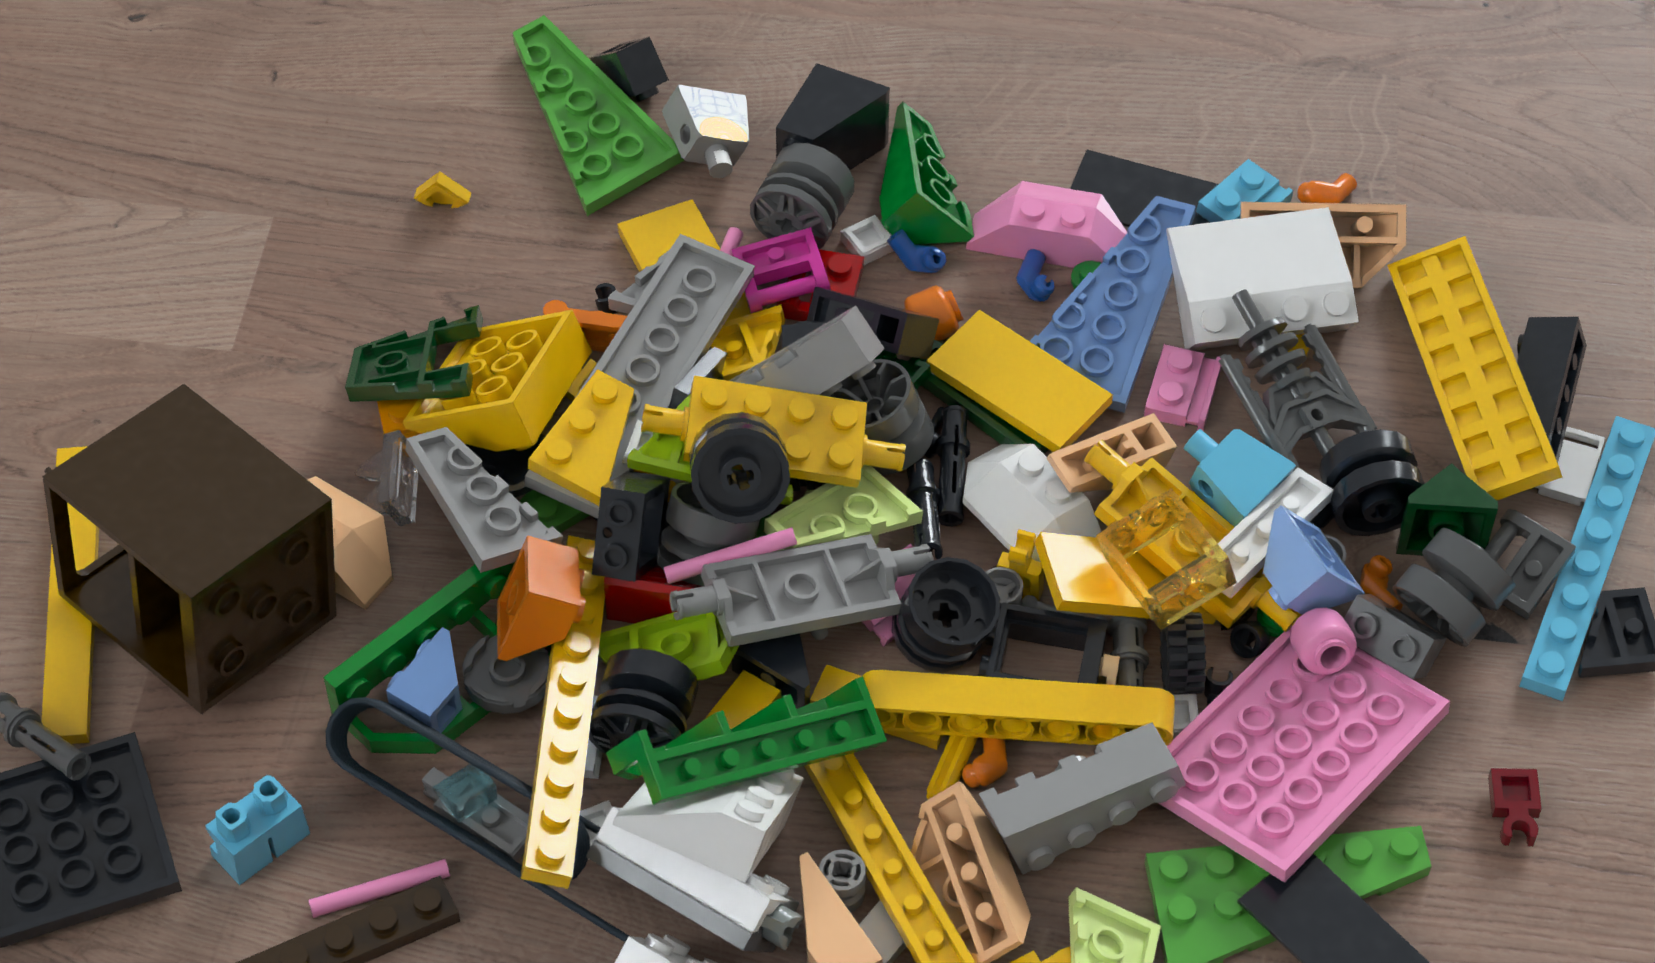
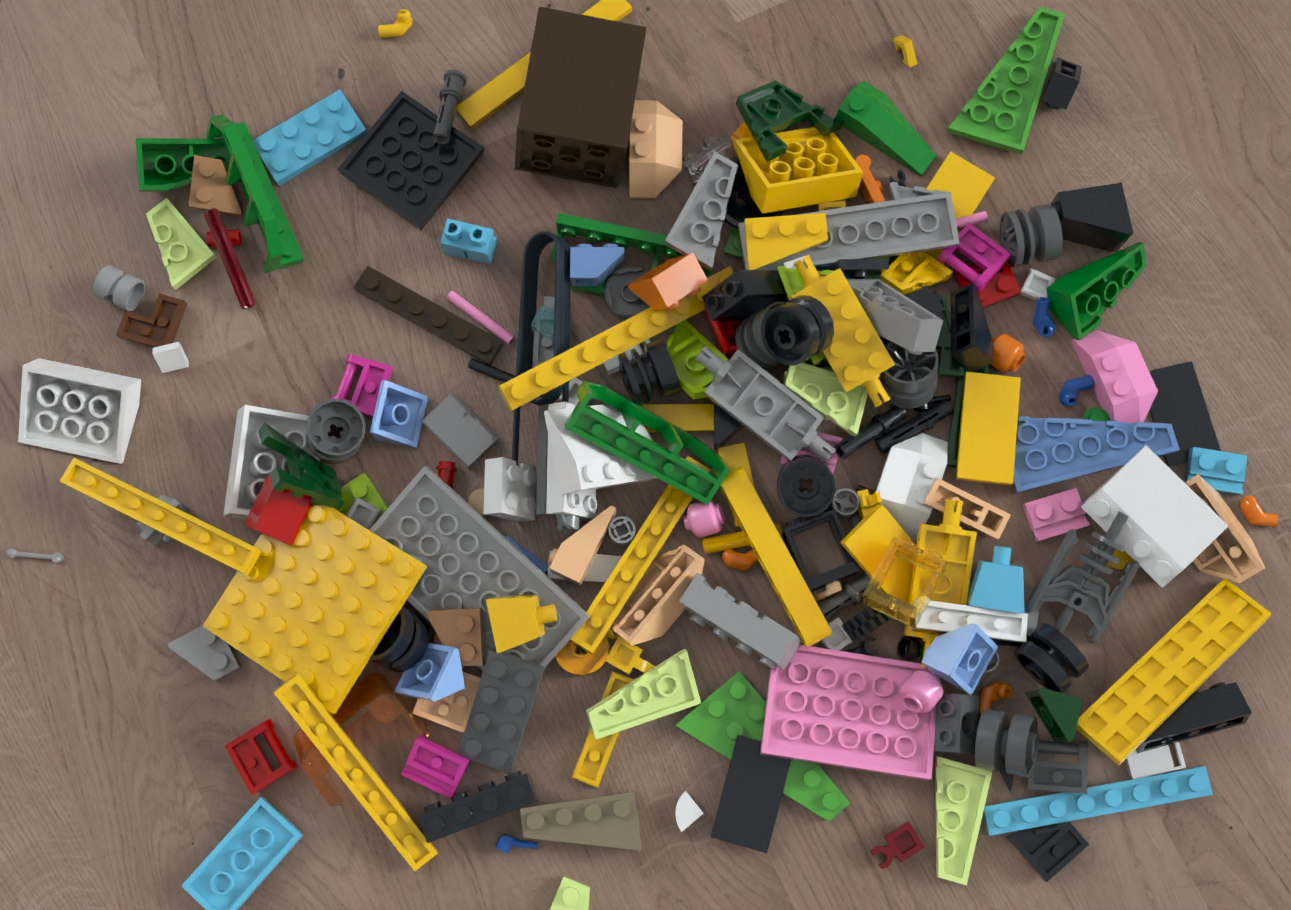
camera: 60 degrees right, 25 degrees up
light grey torso [662,85,749,178] -> none
bright pink bar [663,527,797,584] -> none
none -> black bar [468,358,544,397]
none -> bright pink head [683,499,726,538]
none -> green wedge [836,81,936,177]
none -> yellowish green wing [935,756,992,886]

